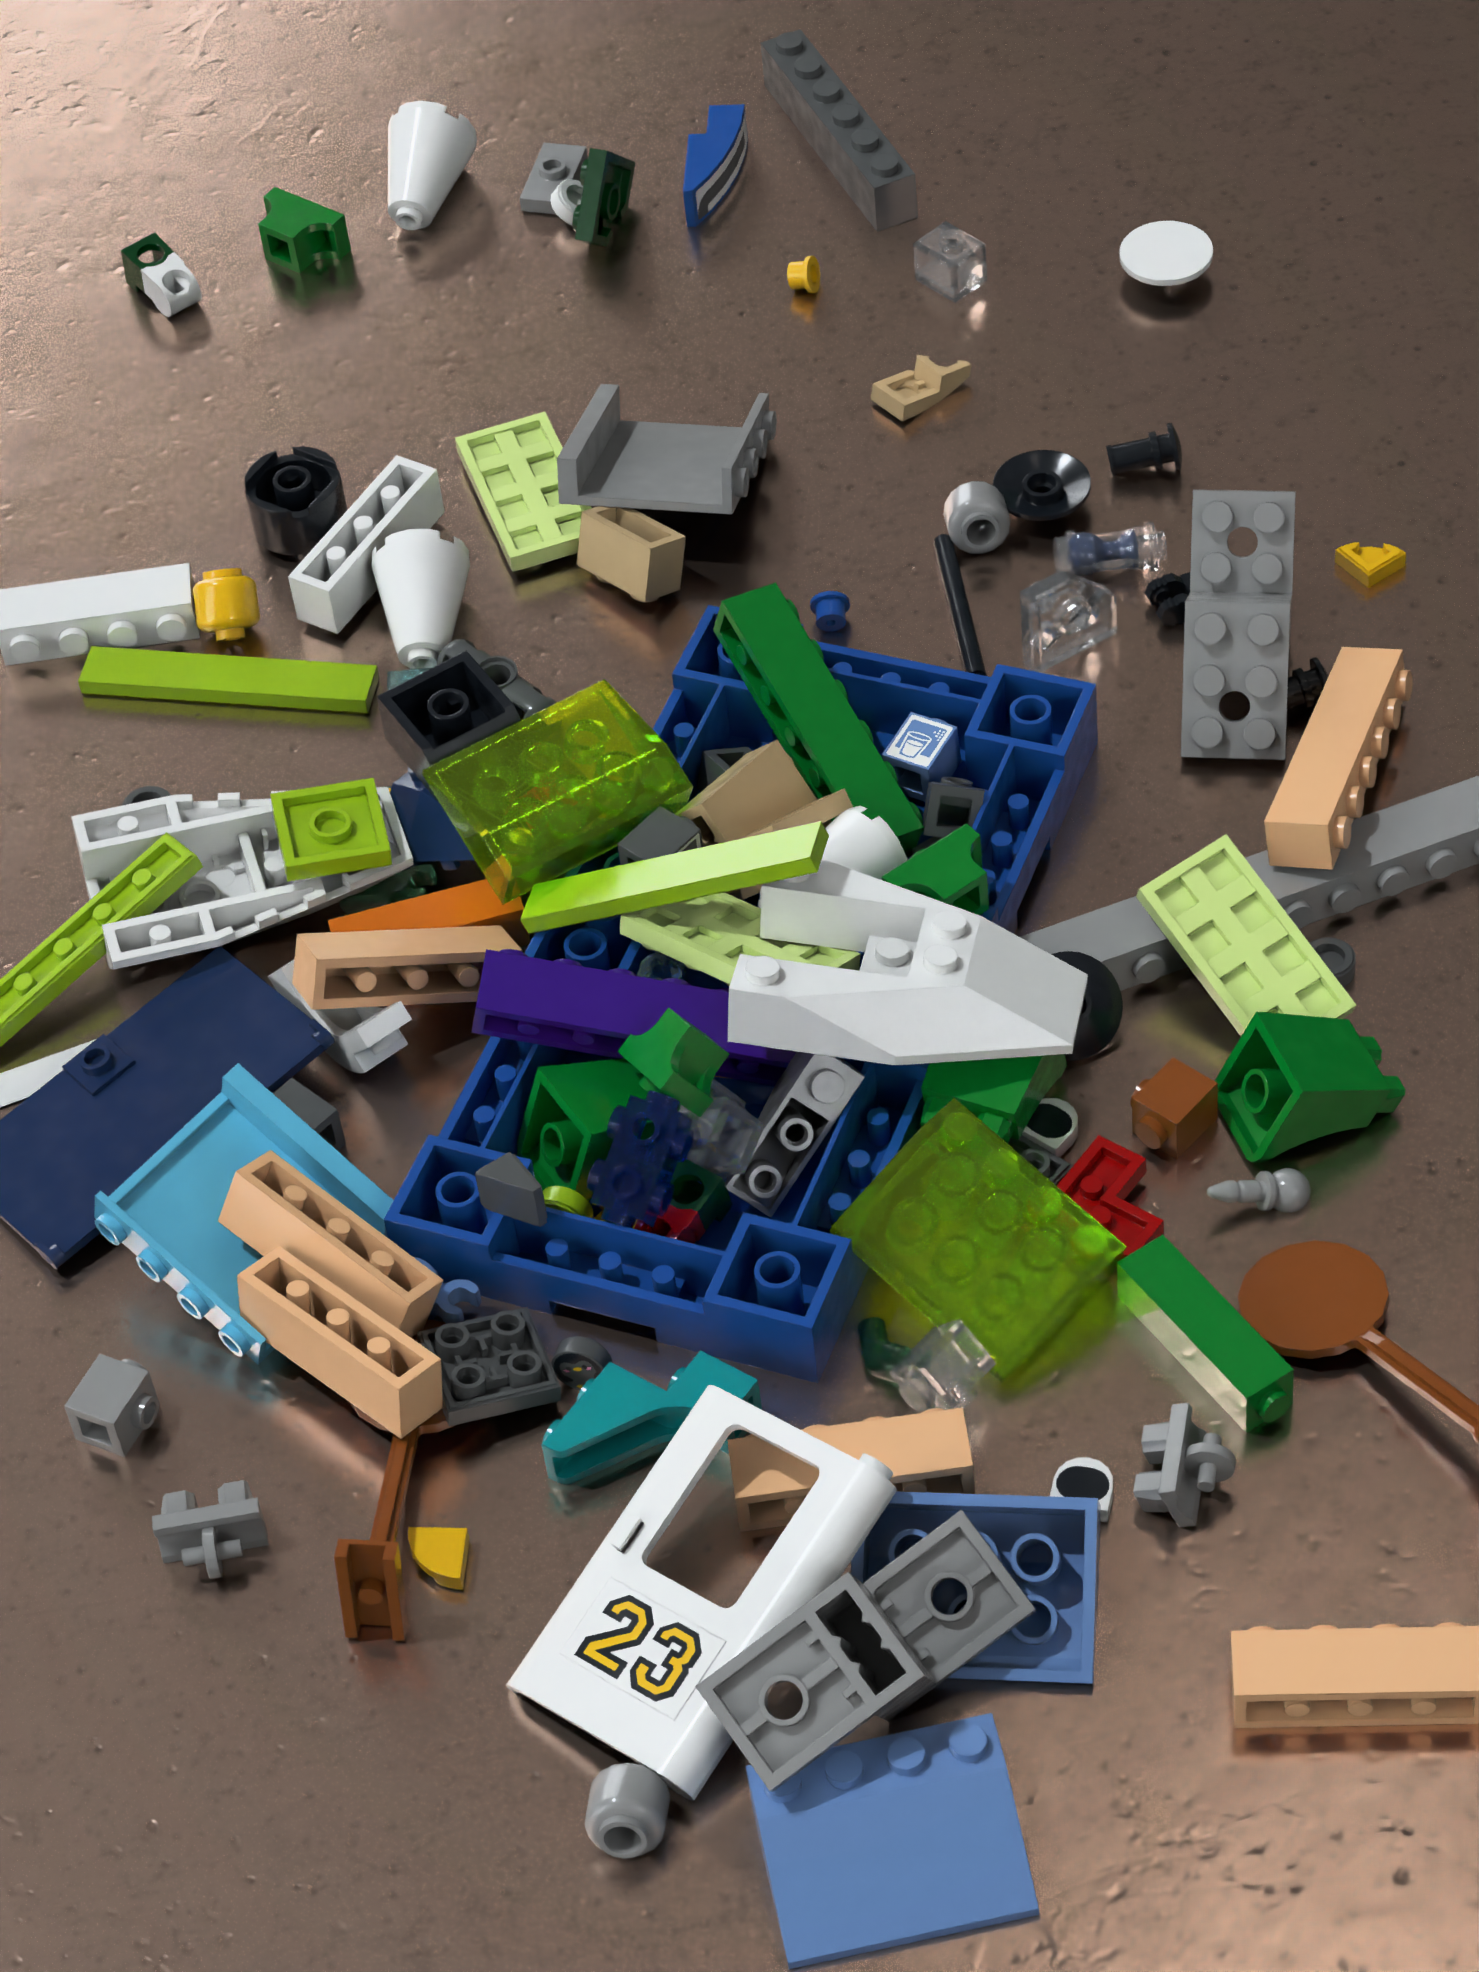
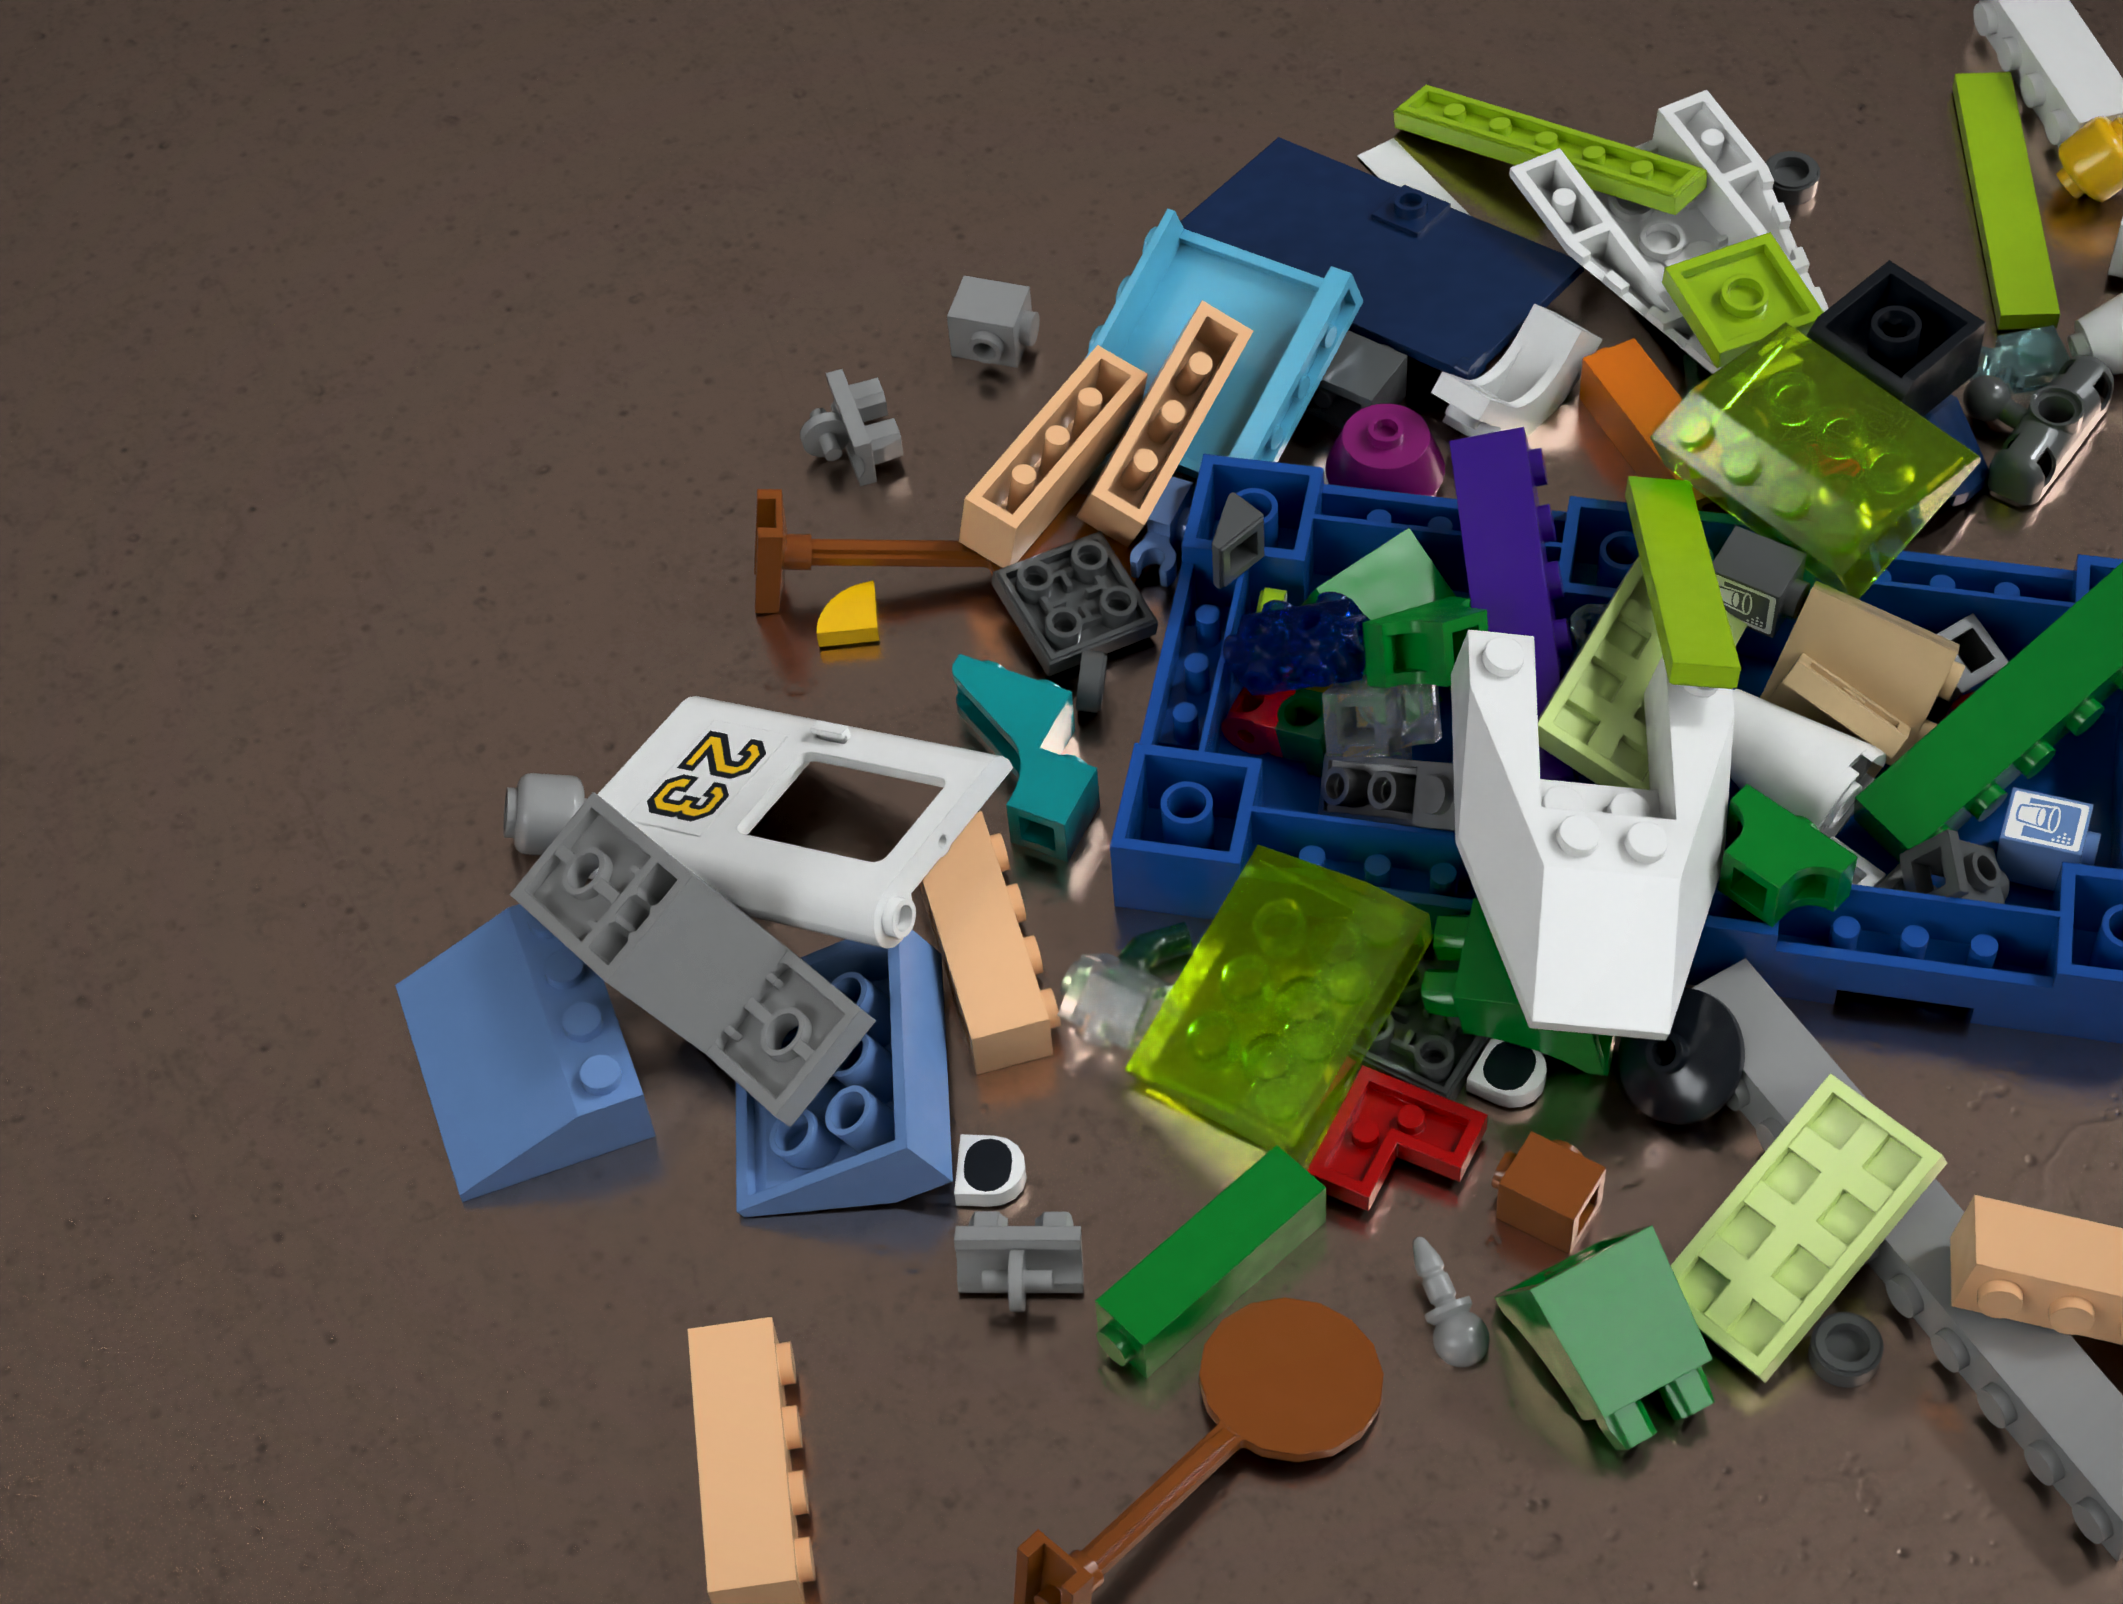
camera: 80 degrees right, 5 degrees up
light nougat brick [292,925,523,1010] -> none
none -> magenta cone [1325,404,1445,497]

